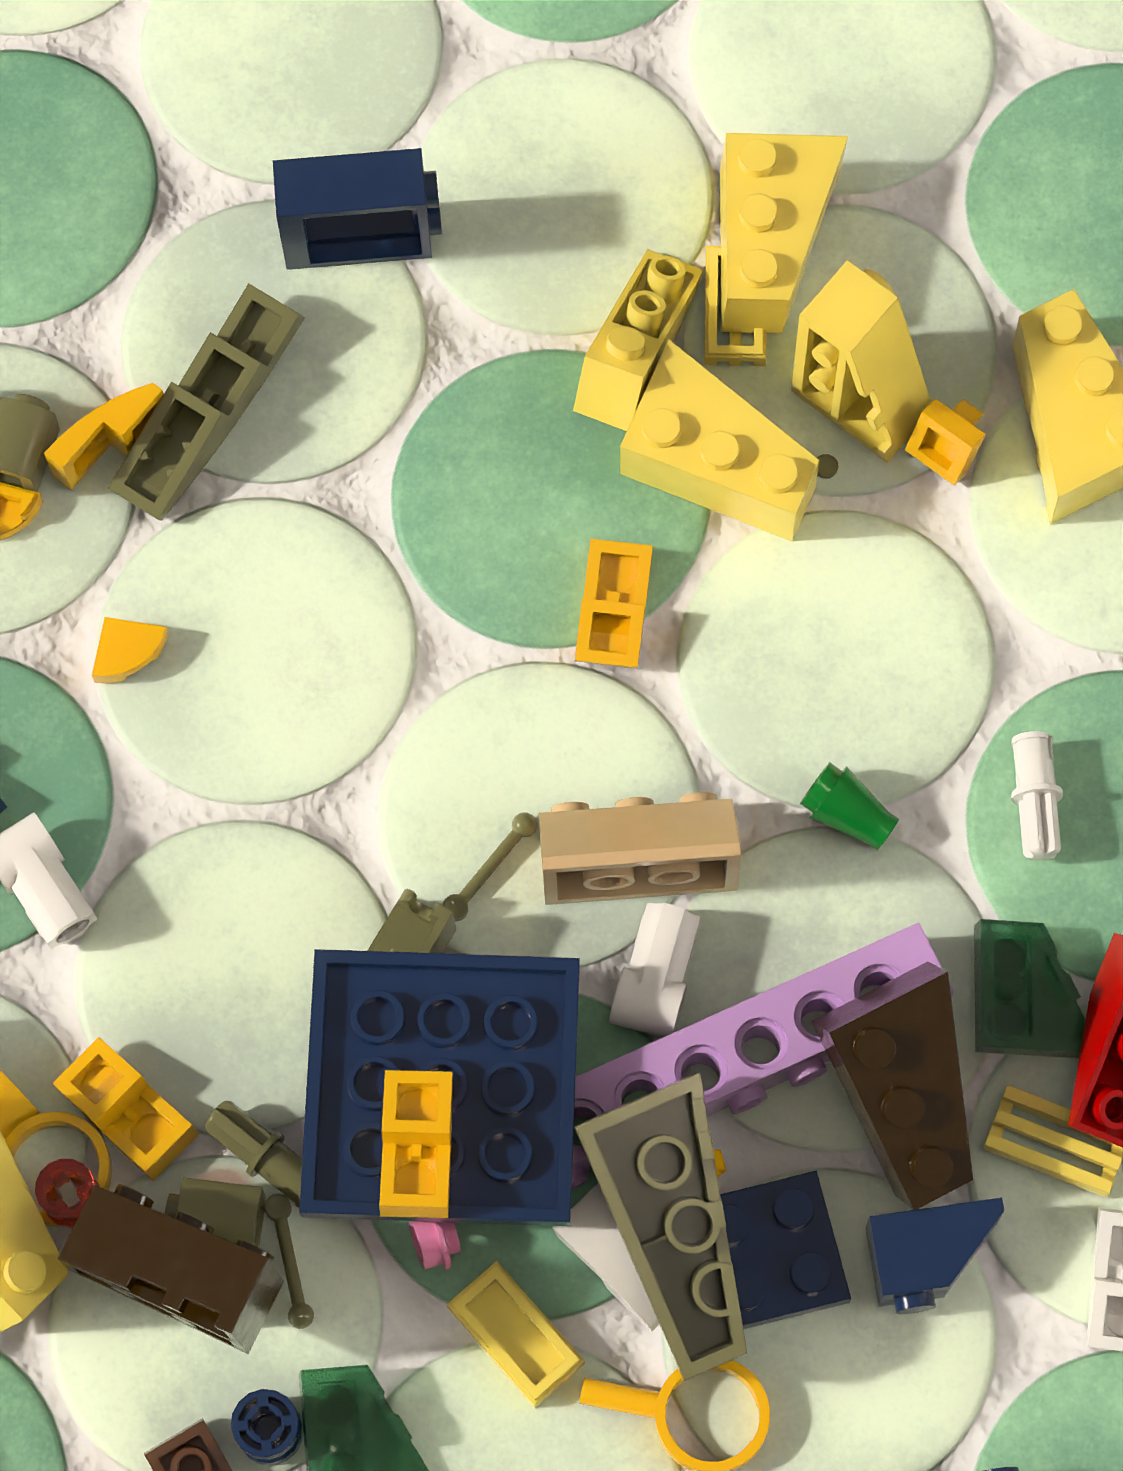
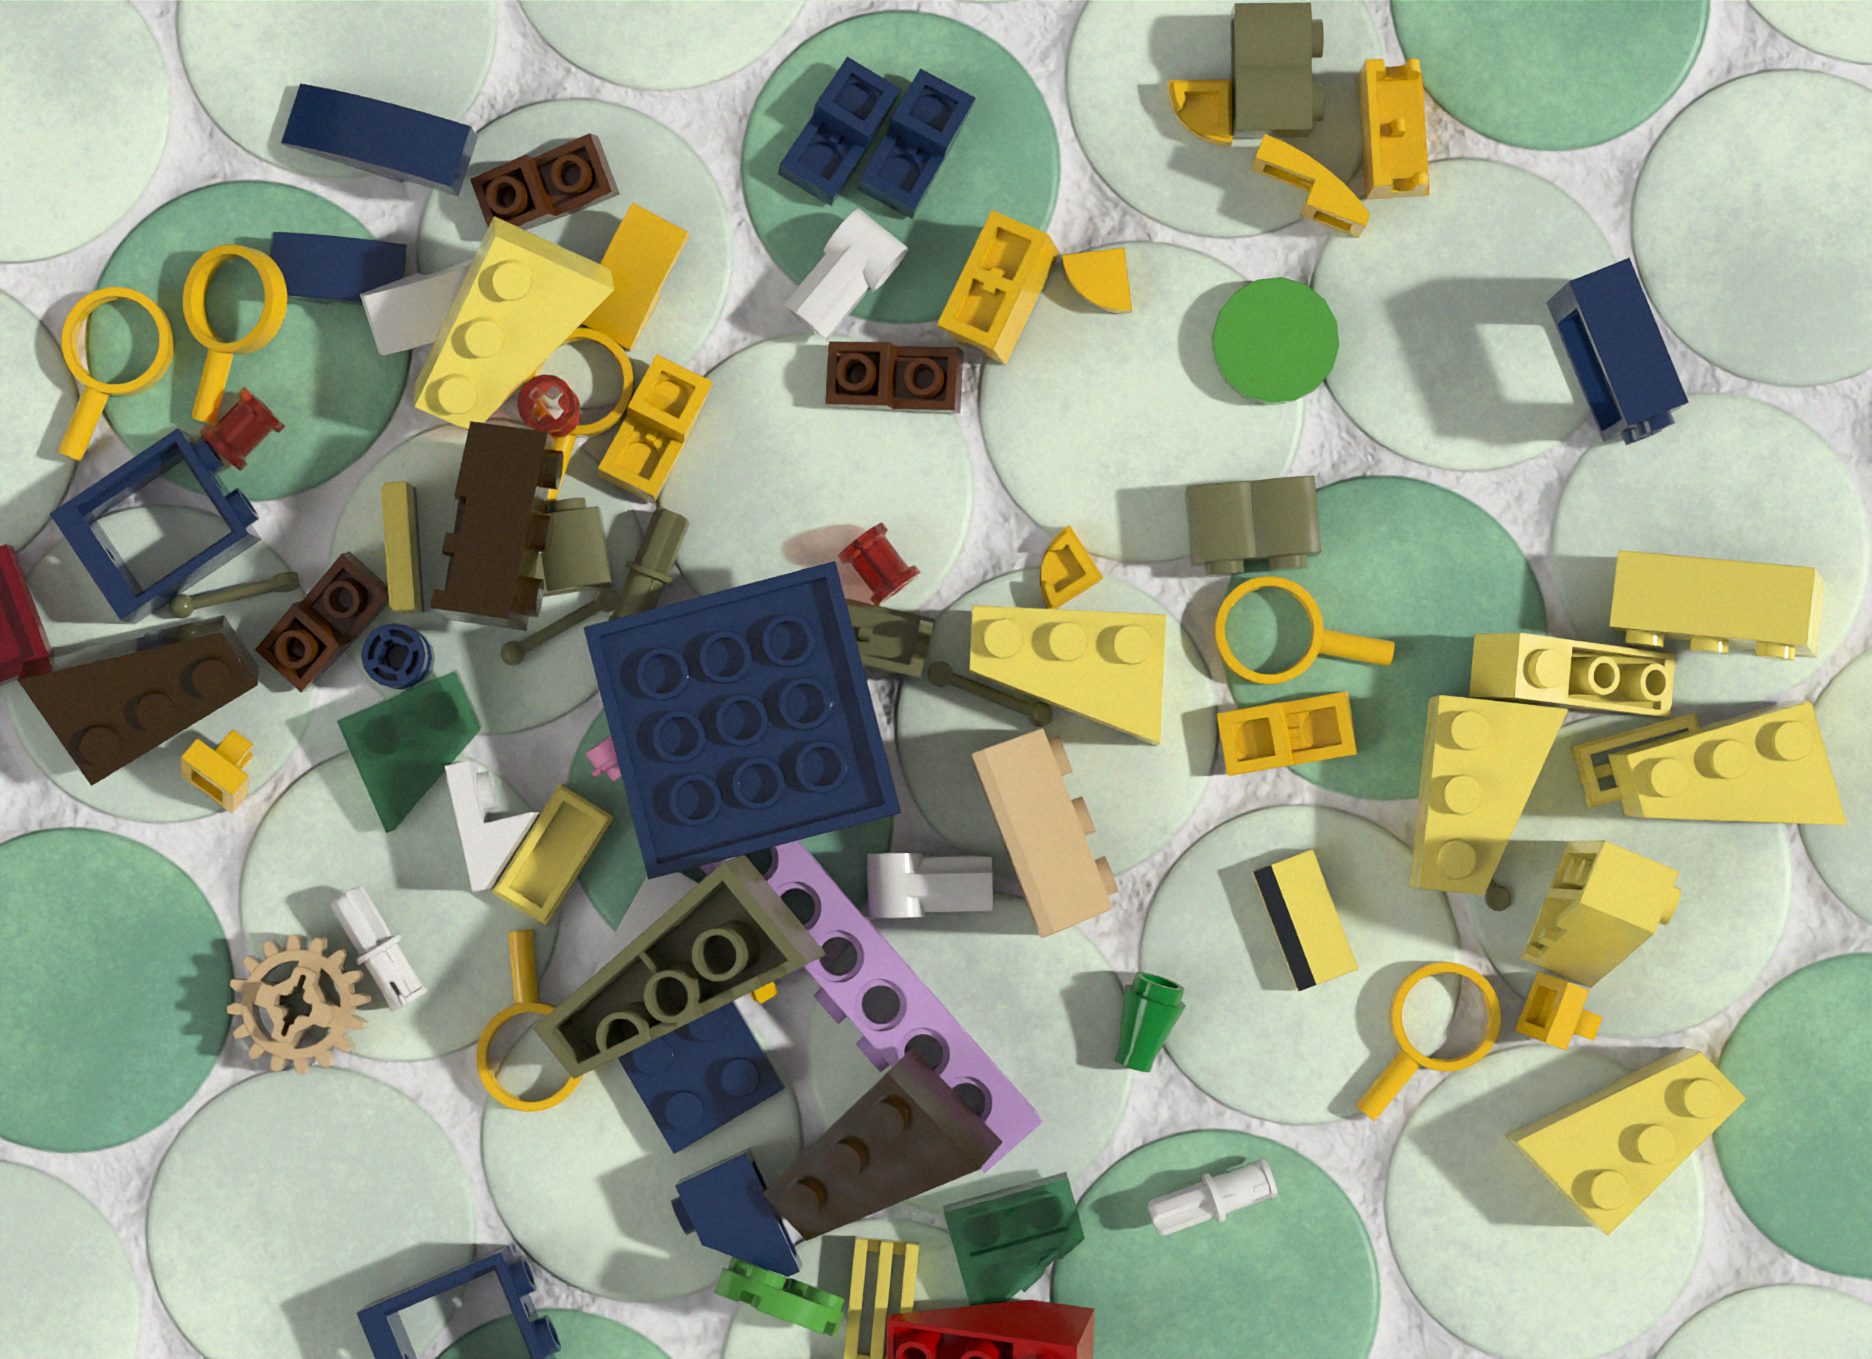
camera: 75 degrees right, 15 degrees up
olive slope [108,283,305,521] -> none
yellow slope [379,1070,453,1218] -> none
none -> light yellow tile [381,481,425,615]
none -> white slope [445,760,541,892]
none -> bright green plate [714,1257,845,1337]
none -> reddish brown slope [825,341,964,414]
none -> clear red bush [838,522,921,607]
none -> yellow hinge [937,210,1060,365]
none -> light yellow wedge [969,605,1166,746]
none -> yellow tile [1040,525,1104,609]
none -> olive brick [1185,476,1321,577]
none -> bright green tile [1211,277,1339,405]
none -> yellow piece [1213,576,1395,685]
none -> light yellow tile [1251,849,1358,992]
none -> yellow piece [1355,961,1501,1122]
none -> yellow hinge [1357,58,1430,200]
none -> light yellow wedge [1609,550,1825,661]

